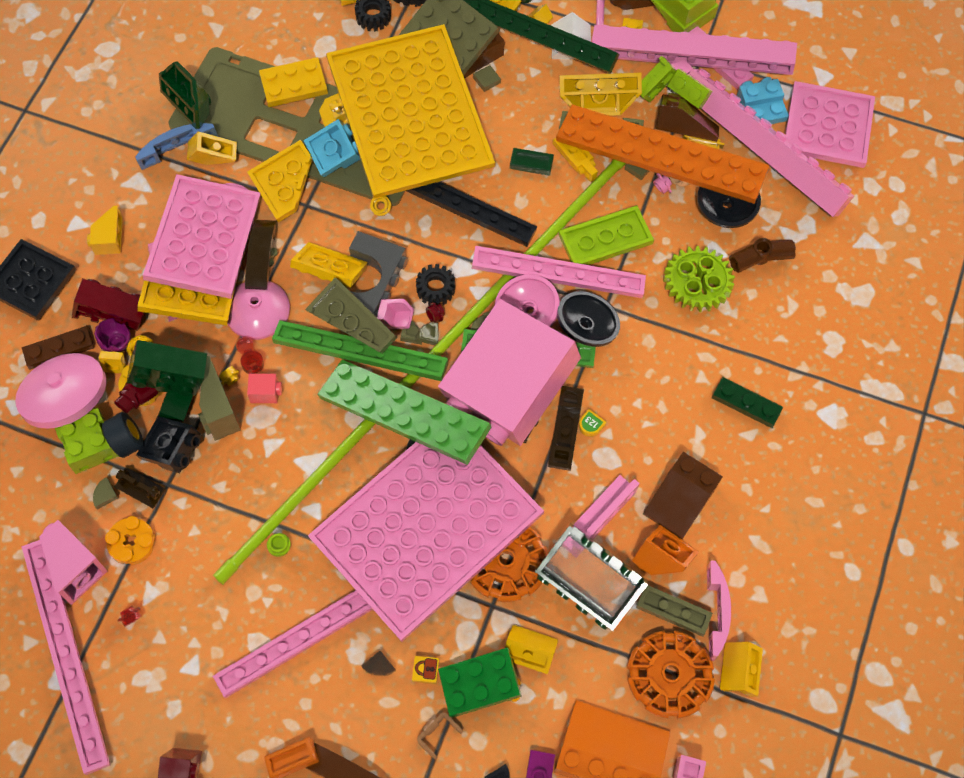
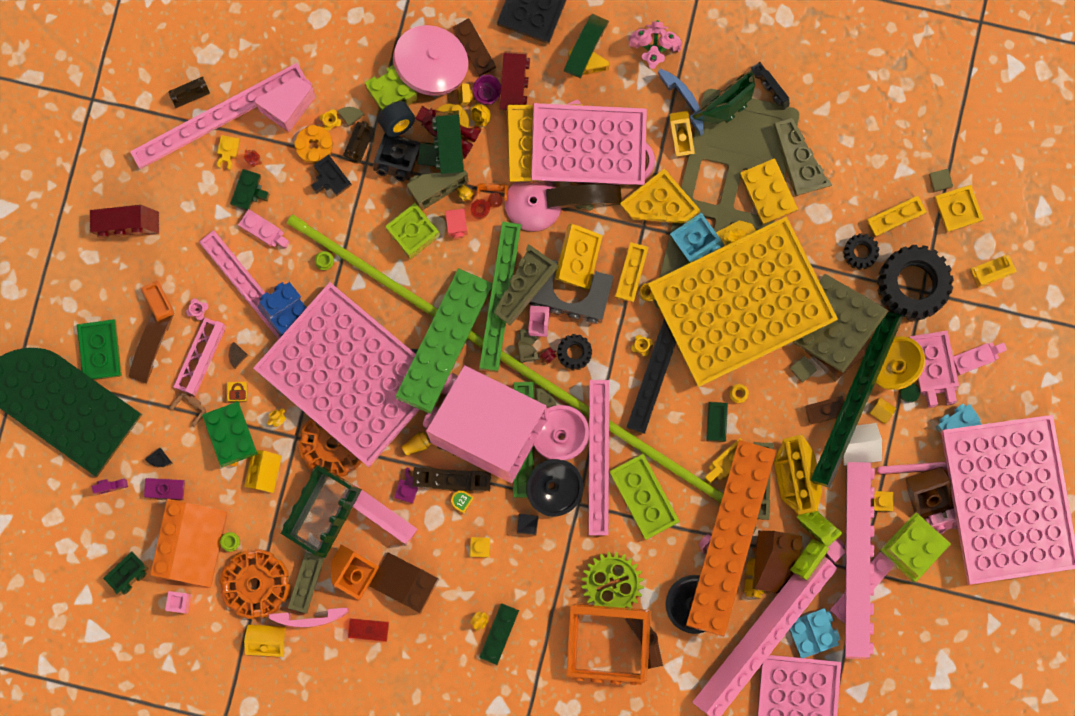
camera: 85 degrees right, 15 degrees up
none -> dark brown hinge [168,77,210,108]
none -> bright pink fence [174,318,226,396]
none -> bright pink plate [186,299,208,320]
none -> yellow plate [217,135,241,170]
none -> lime plate [220,532,240,552]
none -> dark green hinge [230,169,270,211]
none -> bright pink hinge [238,209,290,249]
none -> blue plate [257,282,307,337]
none -> yellow plate [267,408,286,427]
none -> black hinge [311,155,352,196]
none -> yellow plate [319,109,341,131]
none -> clear red plate [348,618,389,642]
none -> lime piece [385,203,440,260]
none -> magenta plate [395,467,418,504]
none -> yellow cone [401,431,431,456]
none -> yellow plate [470,537,490,558]
none -> yellow plate [470,611,489,631]
none -> orange piece [477,183,508,201]
none -> black slope [517,513,538,536]
none -> dark green slope [564,14,609,79]
none -> orange window [567,604,651,685]
none -> yellow plate [615,242,649,303]
none -> bright pink plant [628,20,682,69]
none -> yellow plate [631,335,653,356]
none -> yellow plate [729,384,749,403]
none -> black hinge [751,62,790,109]
none -> olive wing [773,118,832,196]
none -> reddish brown plate [805,396,844,425]

